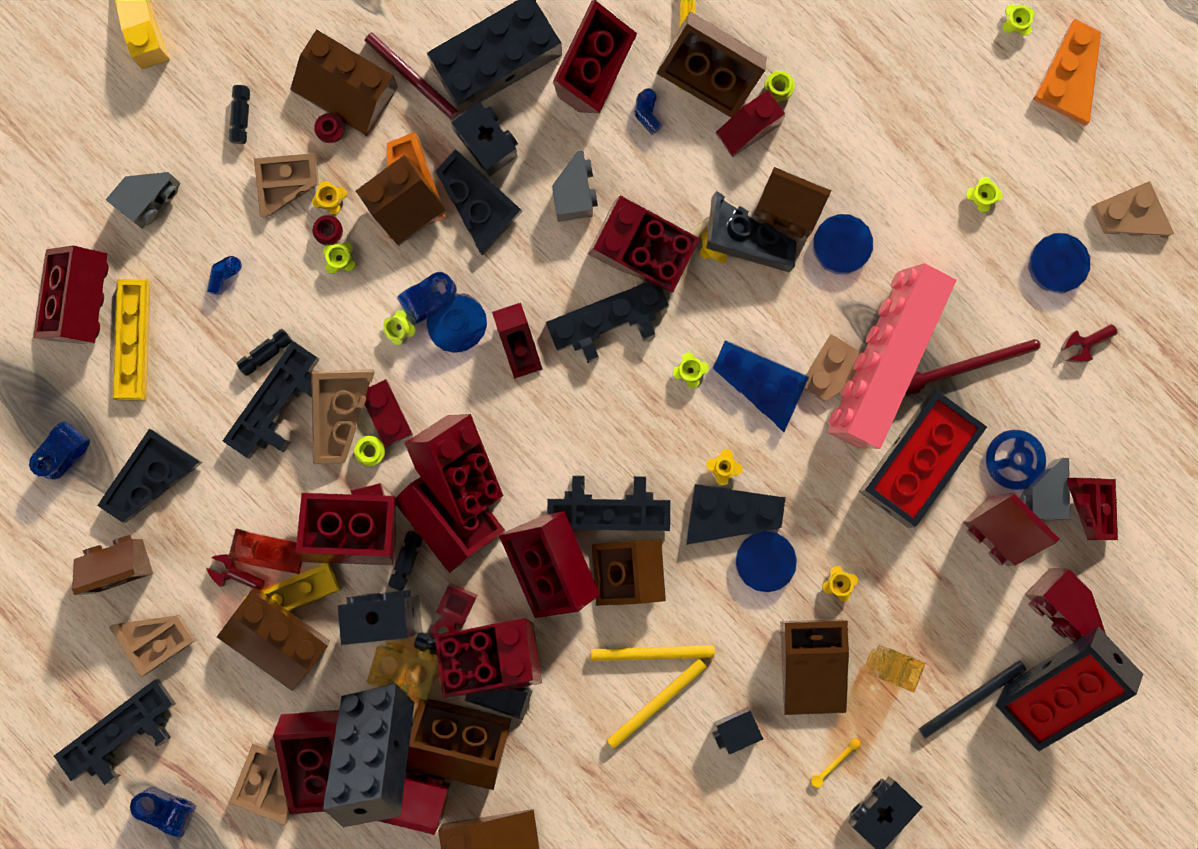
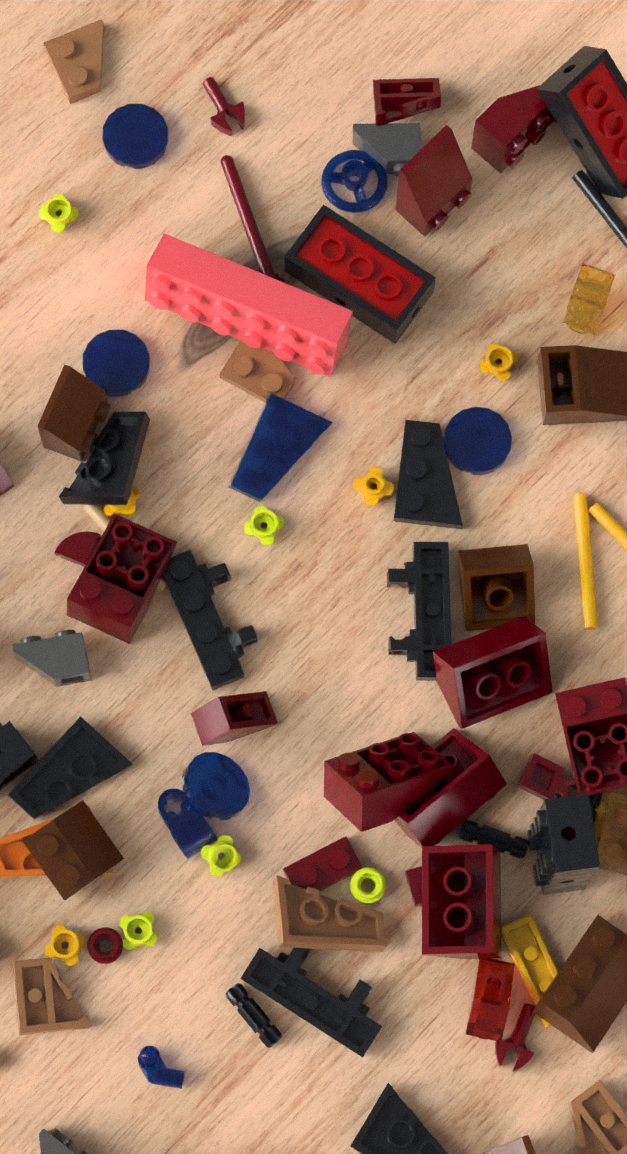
camera: 90 degrees left, 10 degrees down
none -> dark red tile [54,531,101,567]

